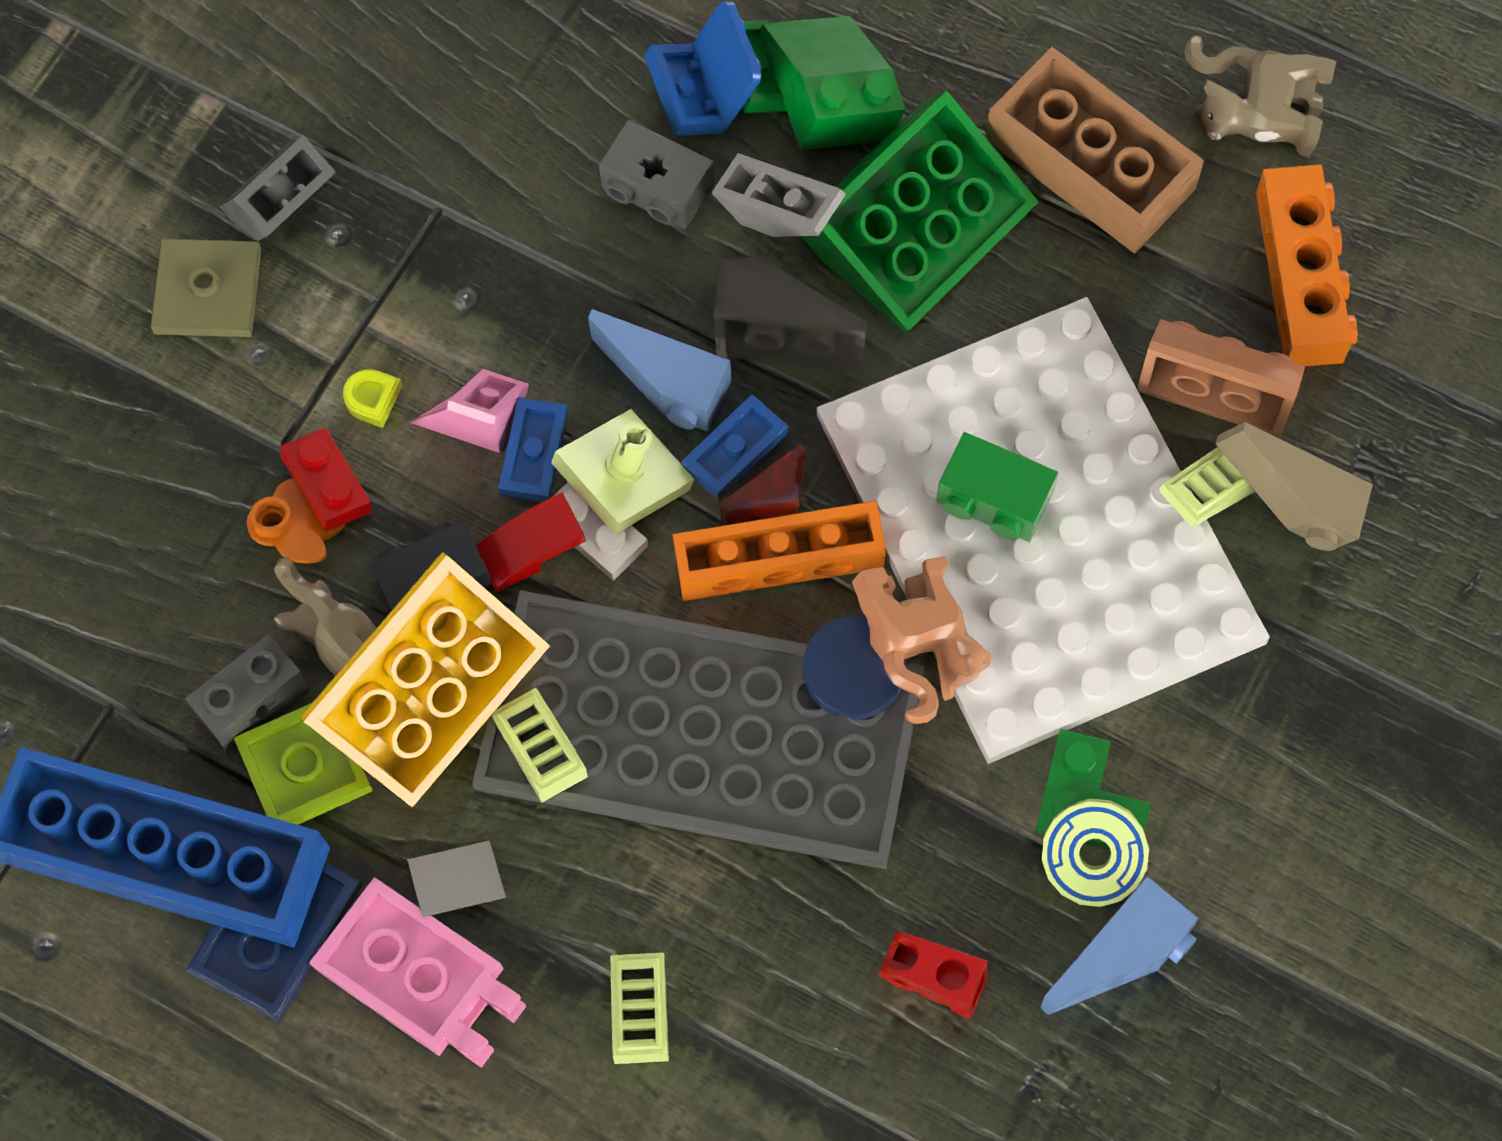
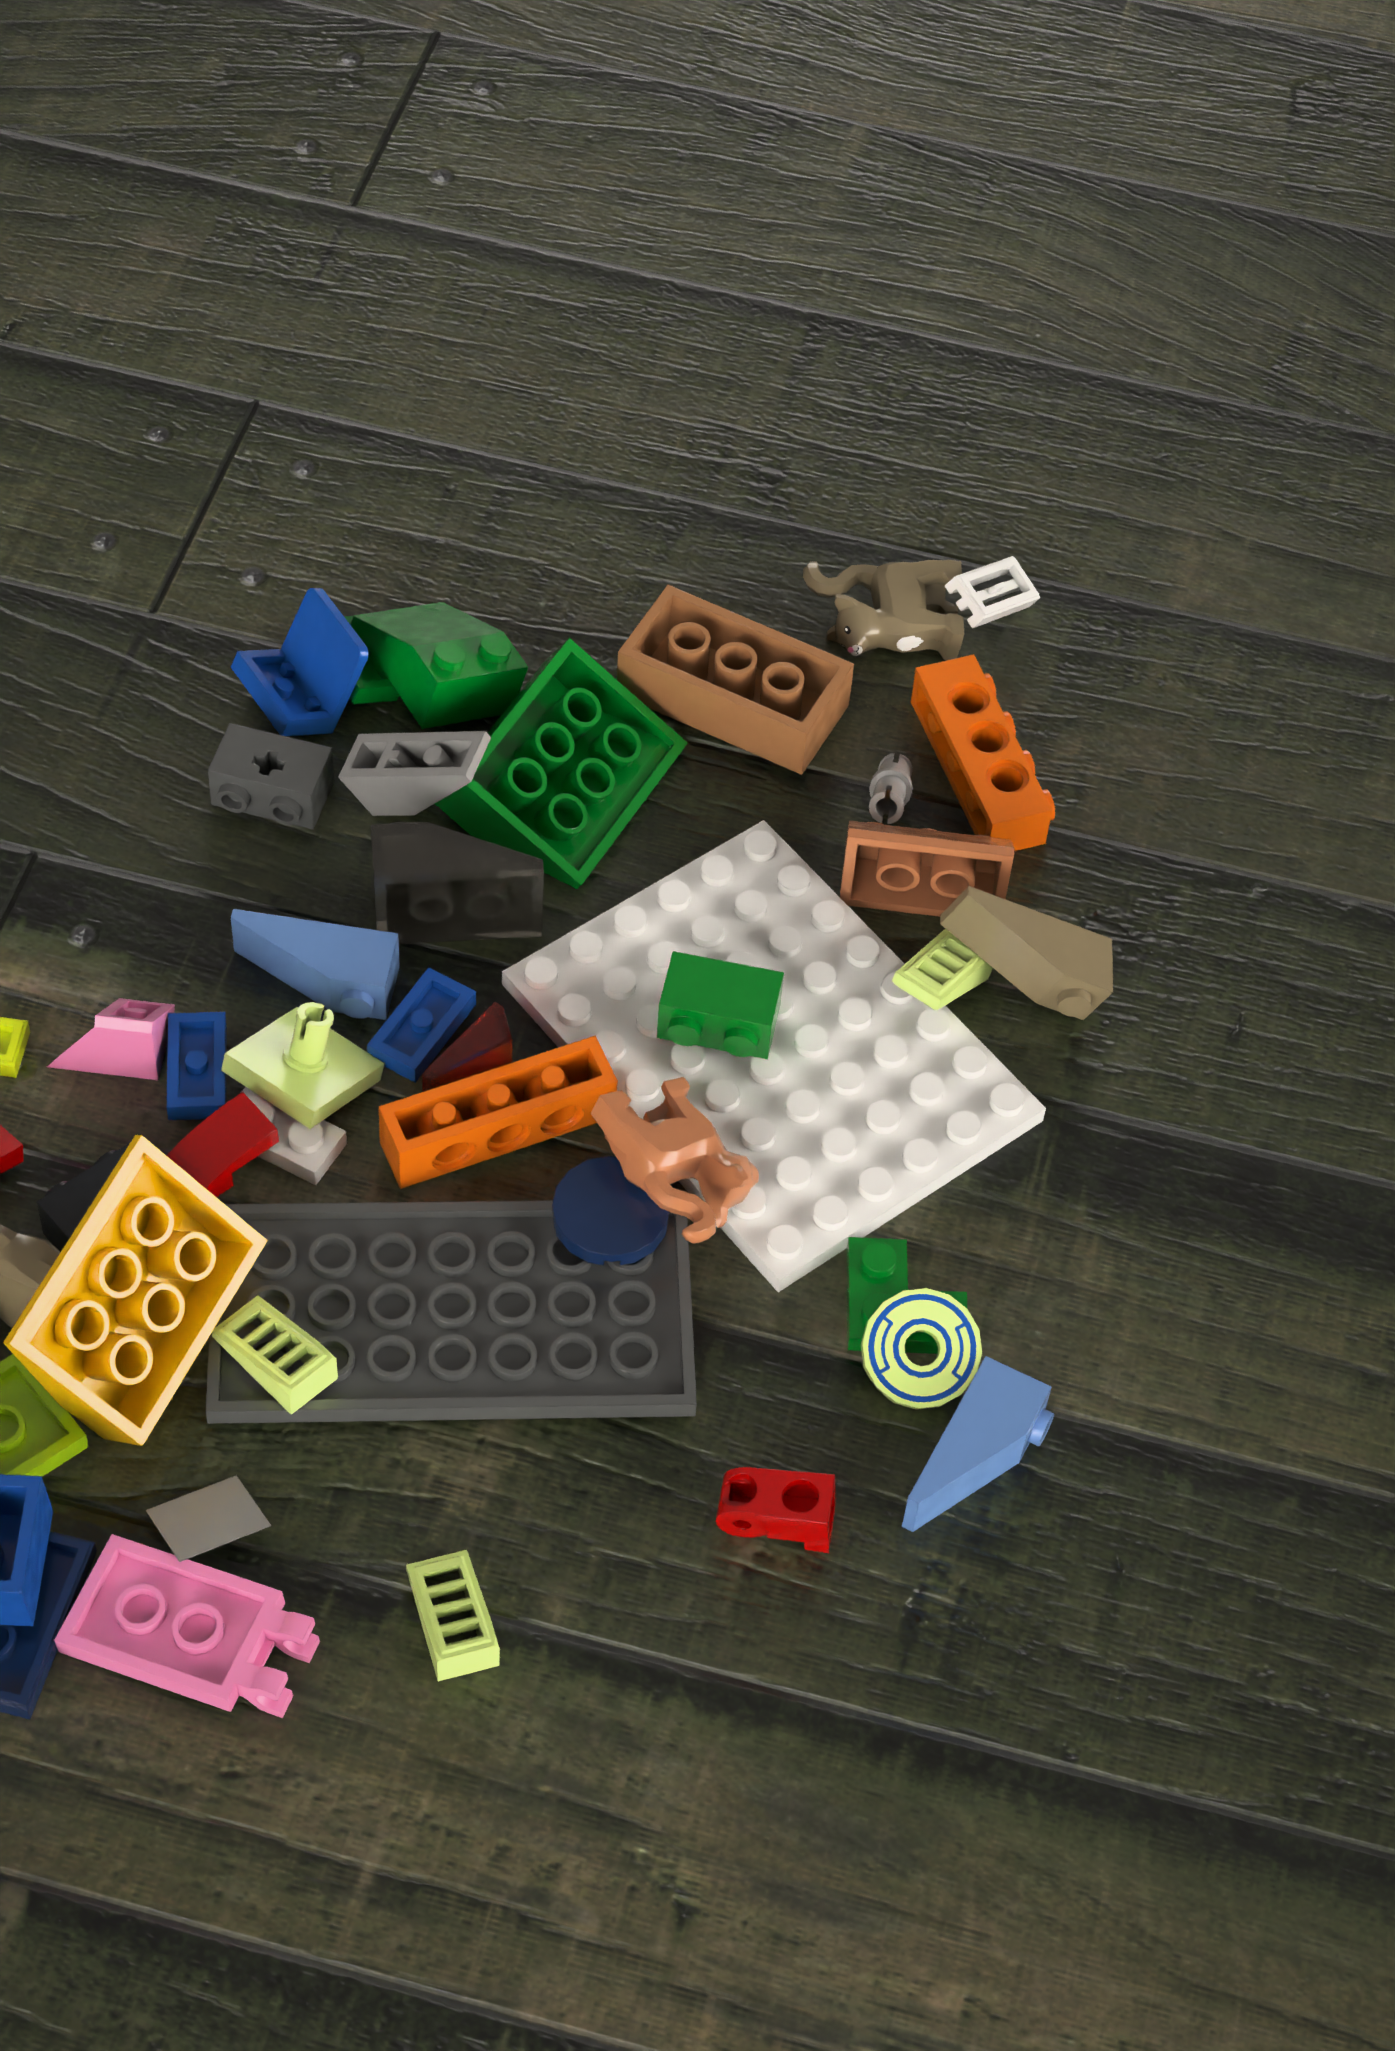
camera: 20 degrees left, 15 degrees down
none -> light grey pin [869,753,913,824]
none -> white tile [945,556,1040,628]

